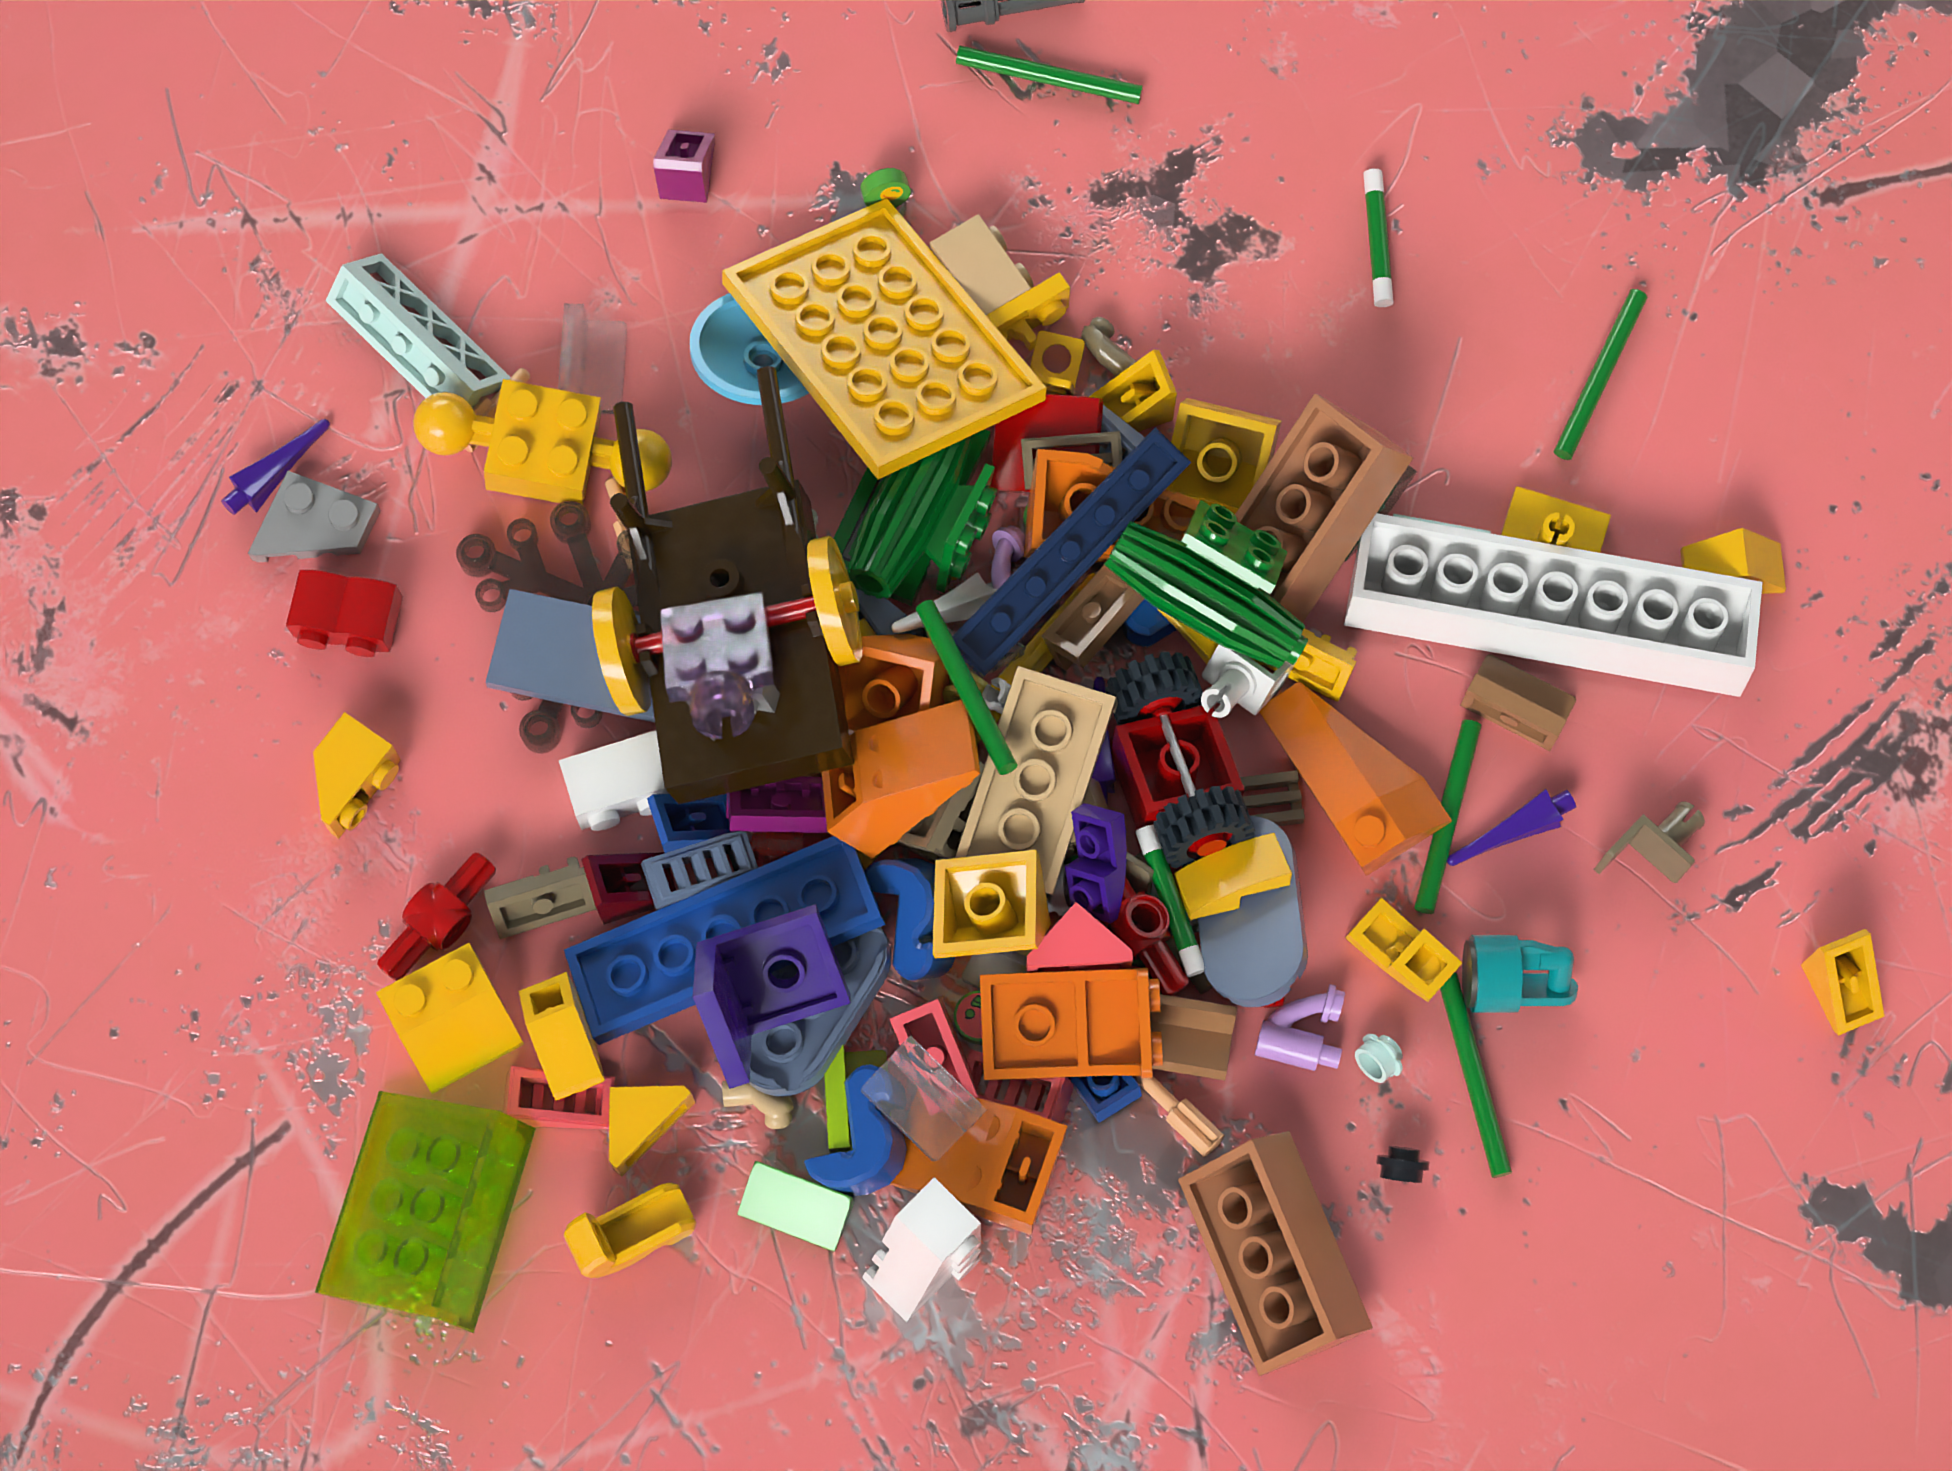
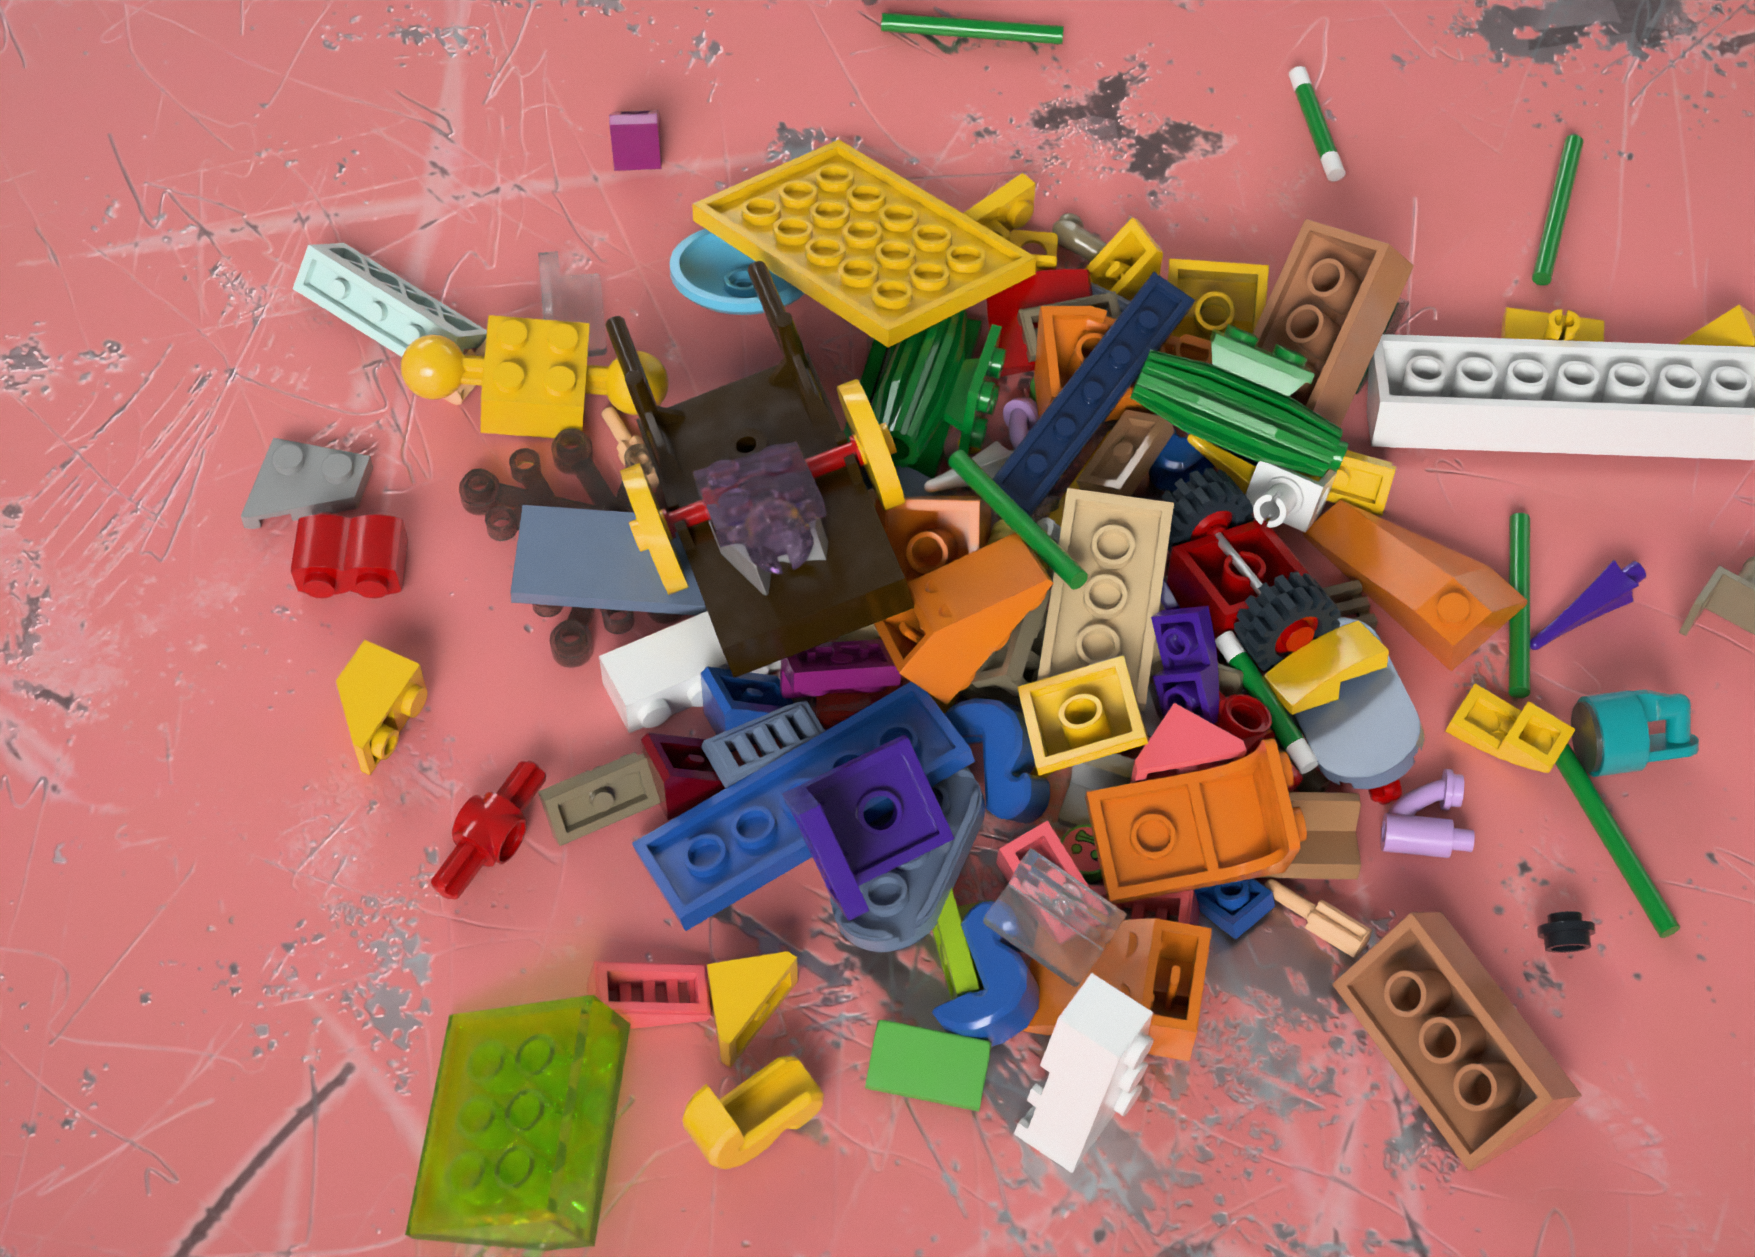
camera: 10 degrees left, 15 degrees down
dark purple piece [221,419,330,515] -> none
yellow slope [376,943,524,1094] -> none
yellow slope [518,972,605,1101] -> none
tan arm [722,1081,794,1129] -> none
bright green tile [860,168,911,208] -> none
tan brick [930,214,1034,315] -> none
light aqua plate [1355,1034,1403,1083] -> none
medium nougat panel [1460,654,1576,751] -> none

